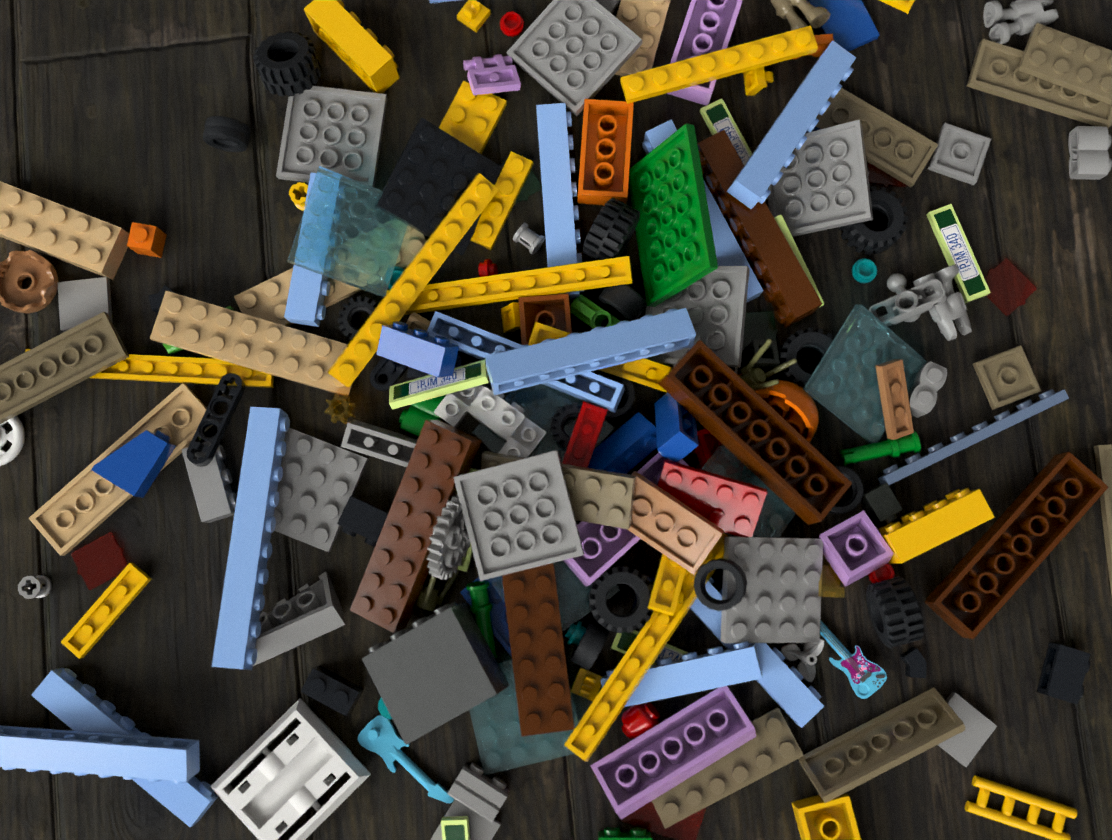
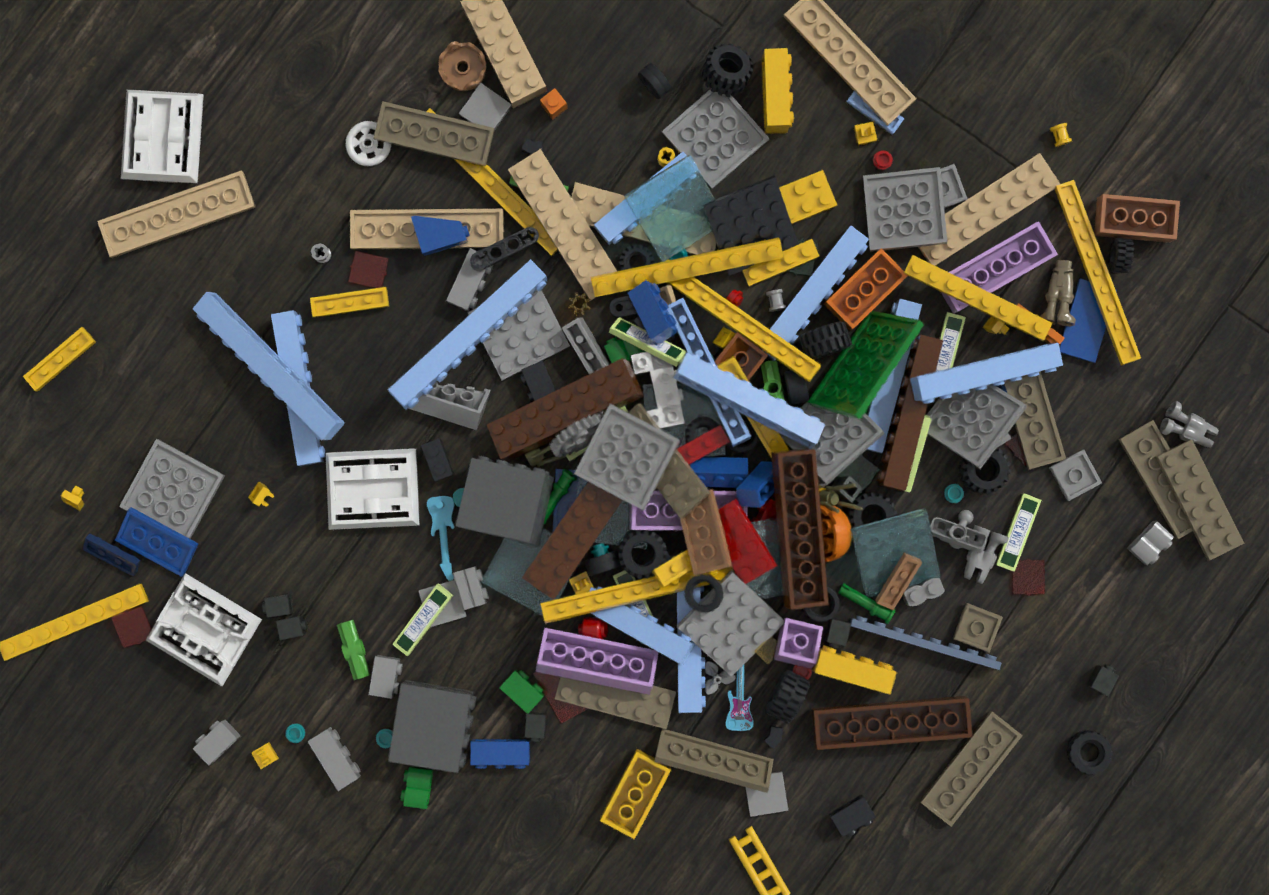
camera: 40 degrees right, 5 degrees up
lavender plate [463,54,521,95] -> none

